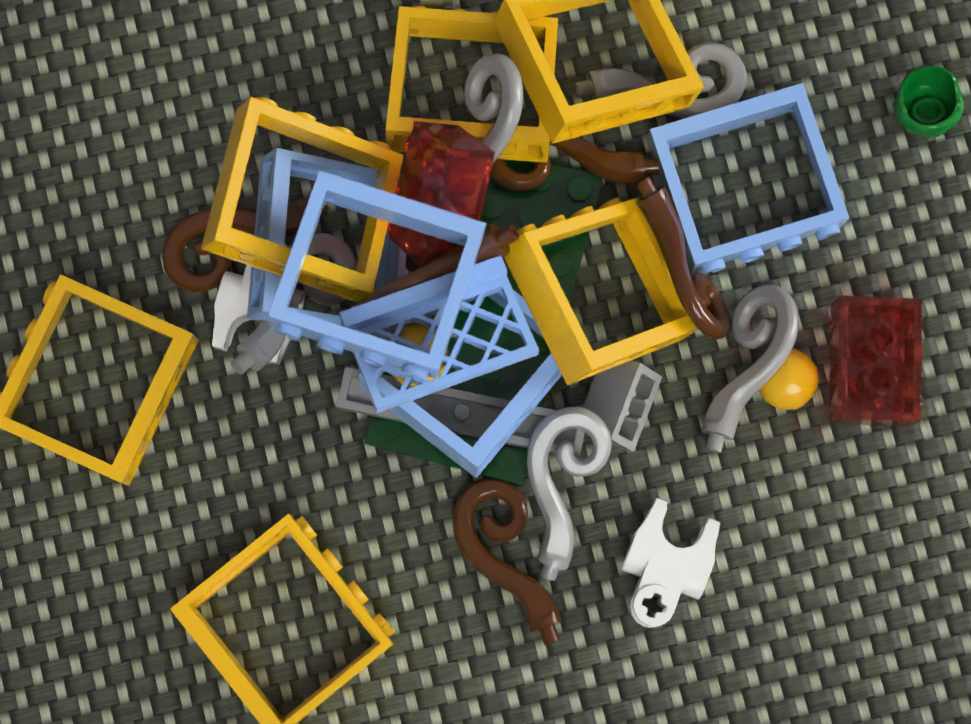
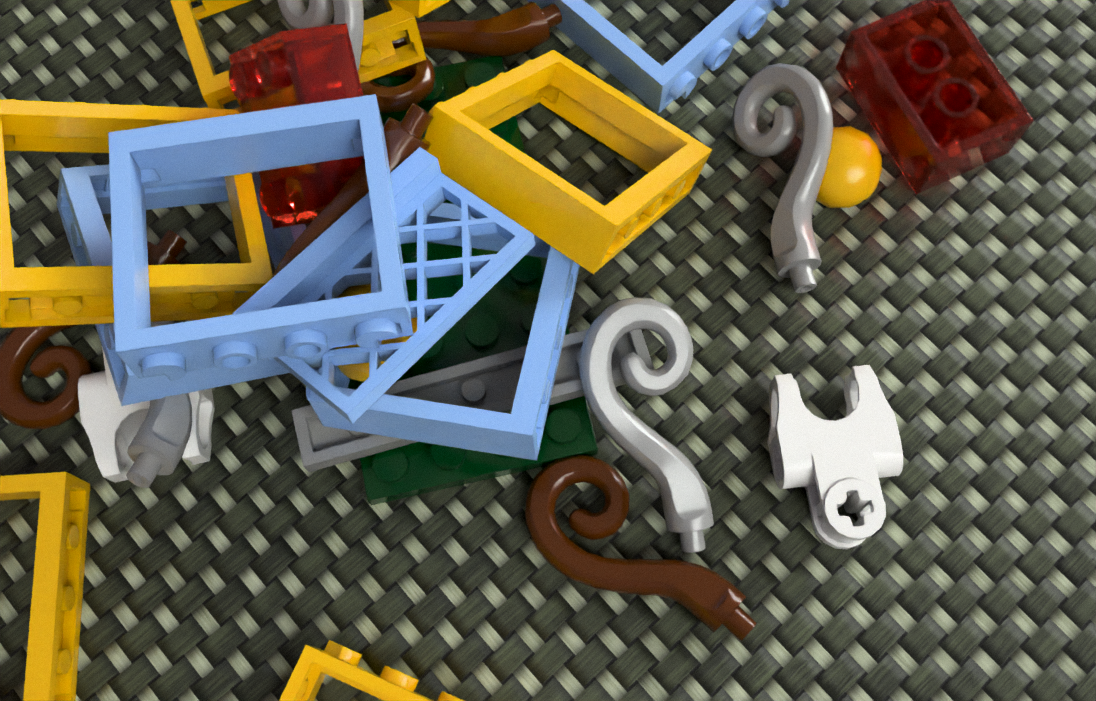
camera: 25 degrees left, 10 degrees down
light grey brick [583,361,662,452] -> none
reddish brown plant [636,176,730,340] -> none

